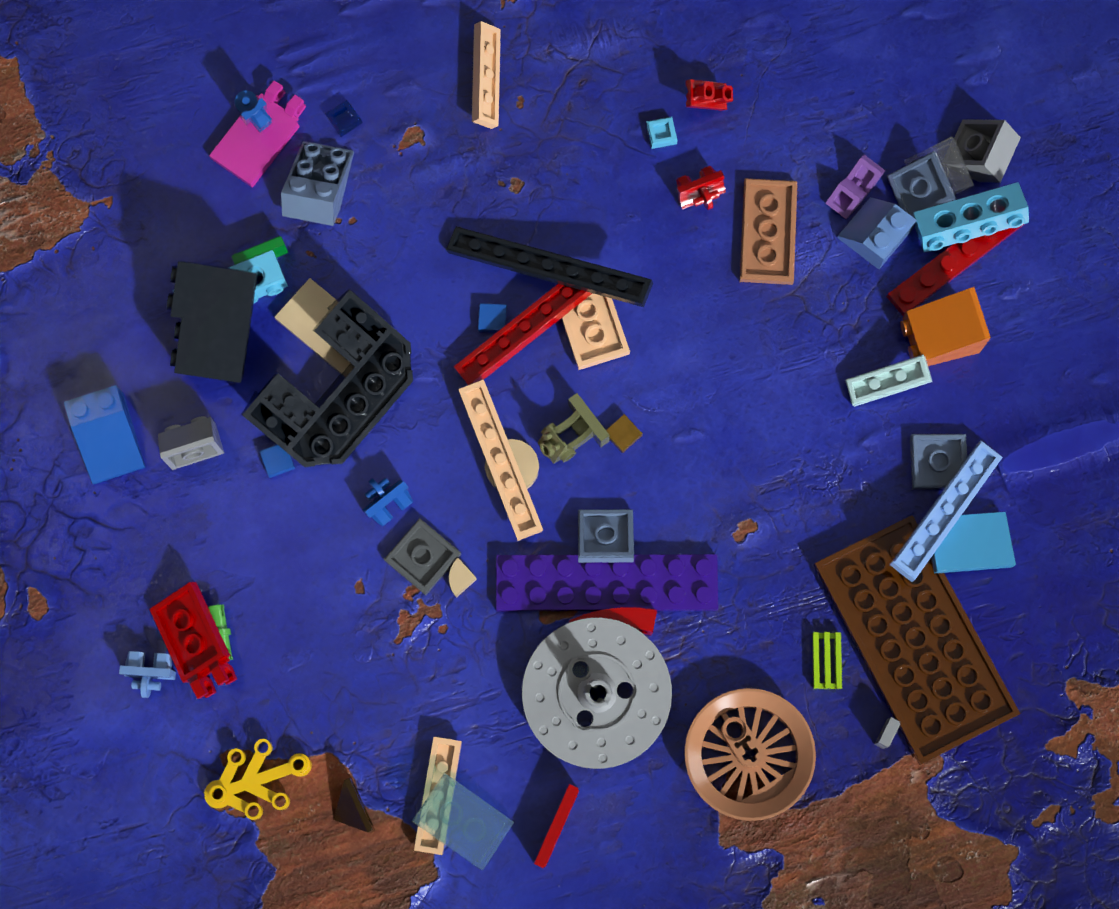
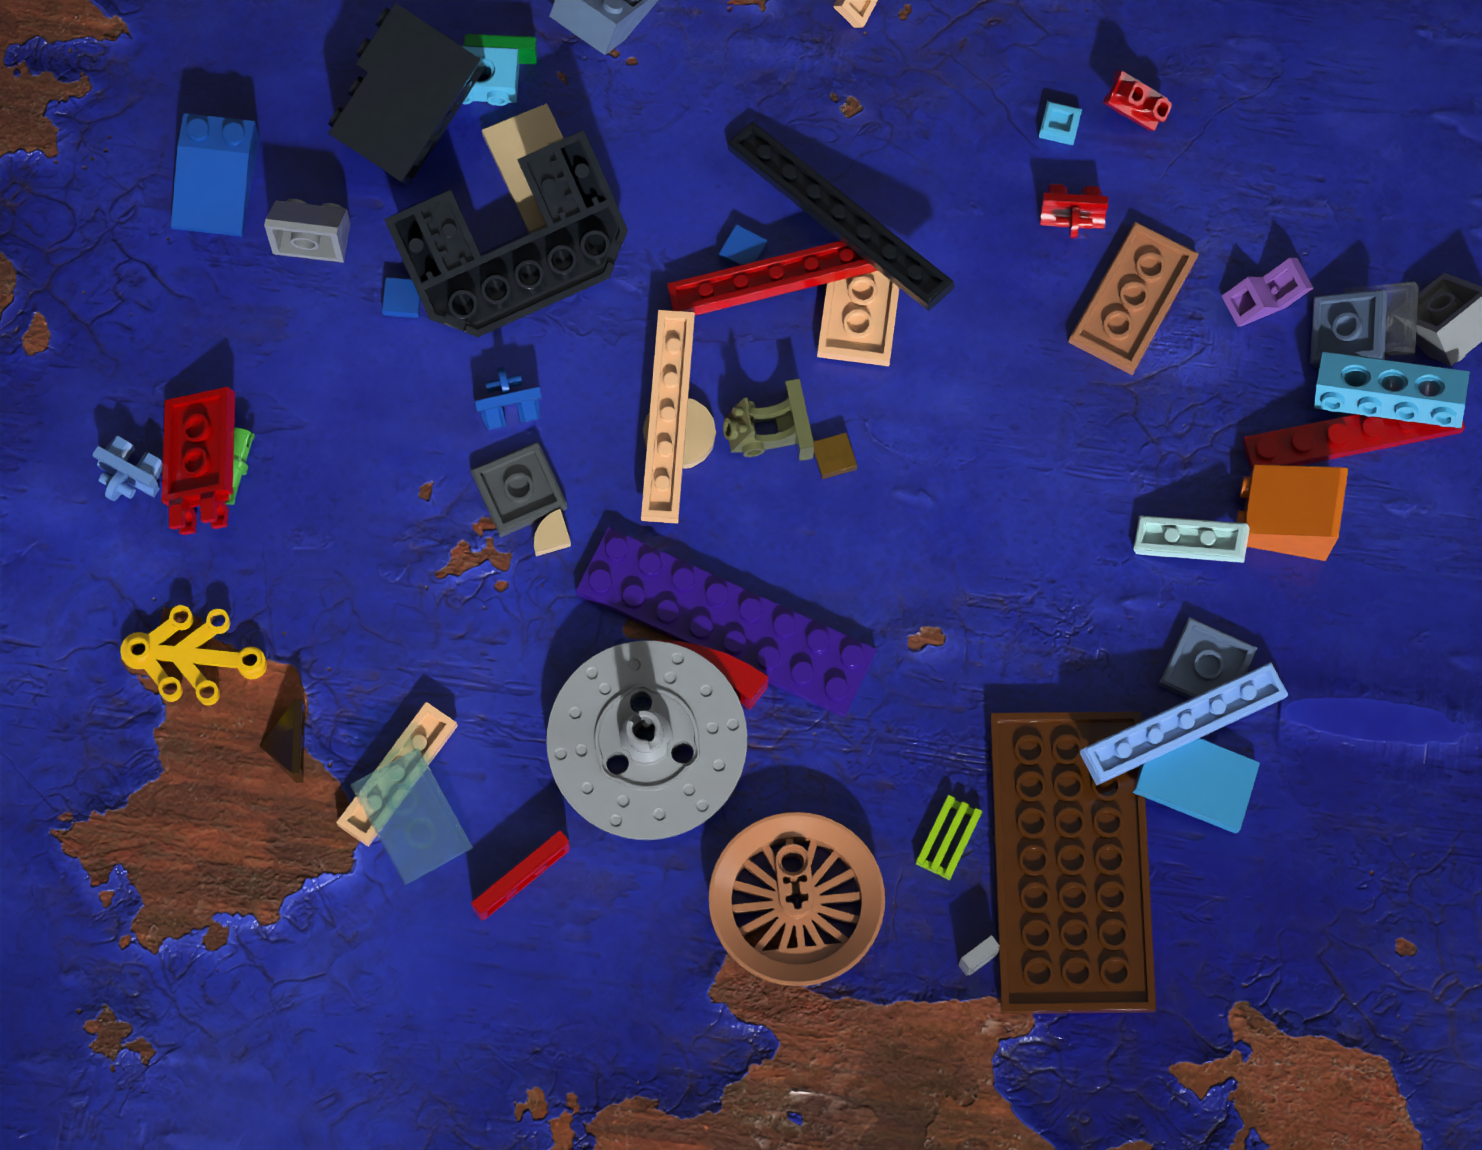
camera: 20 degrees right, 5 degrees down
sand blue tile [578,509,634,563] -> none
medium blue slope [837,197,917,269] -> none

